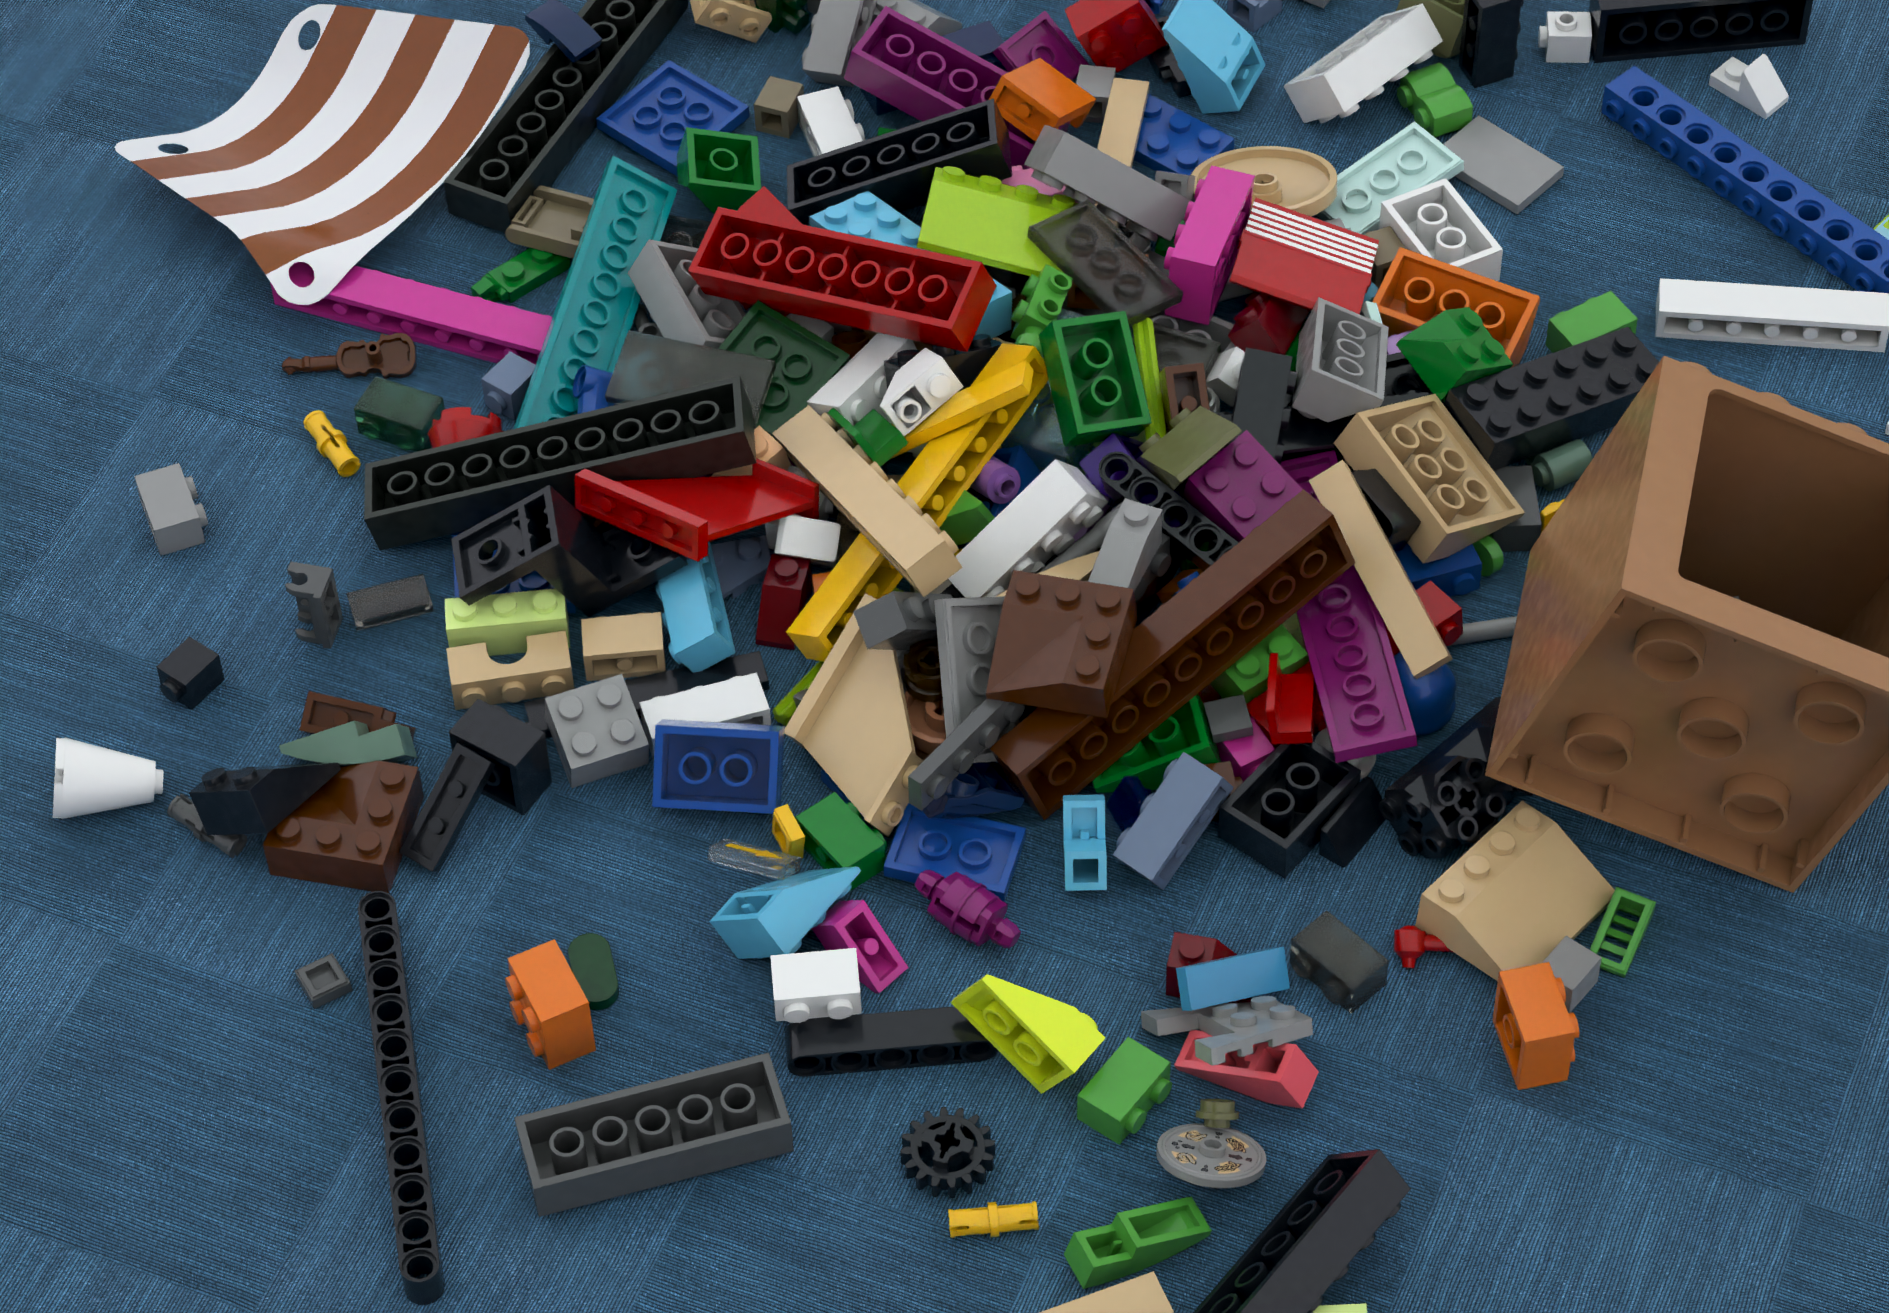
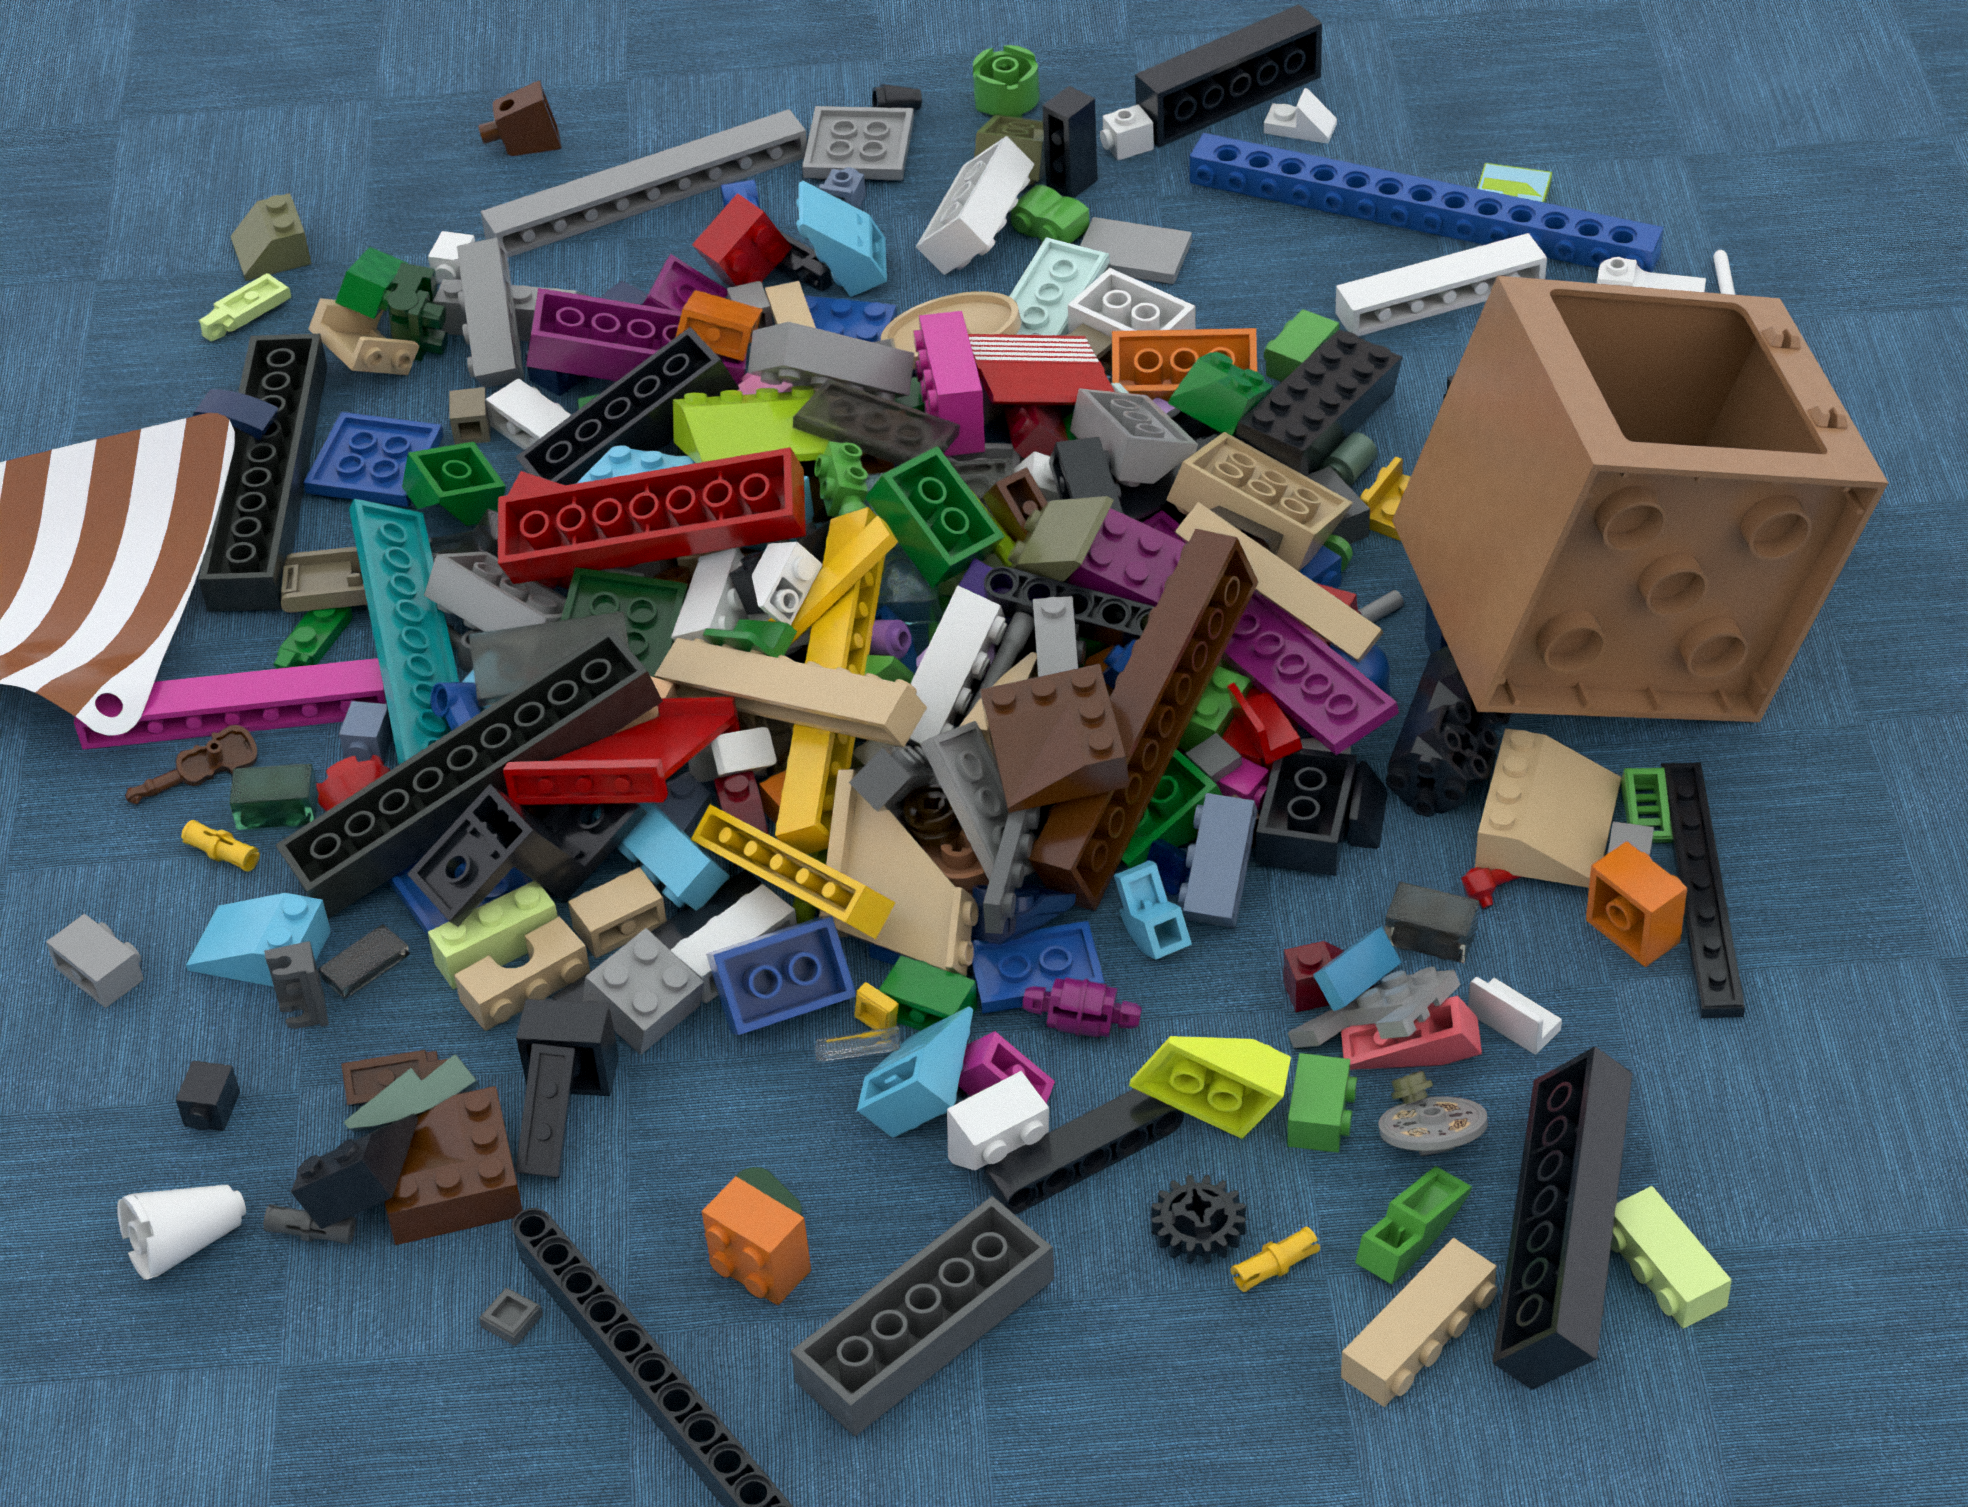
camera: 25 degrees left, 5 degrees down
none -> medium azure slope [186,893,331,987]
none -> yellow brick [690,804,896,939]
none -> white panel [1468,977,1562,1055]
none -> black tile [1660,762,1745,1018]

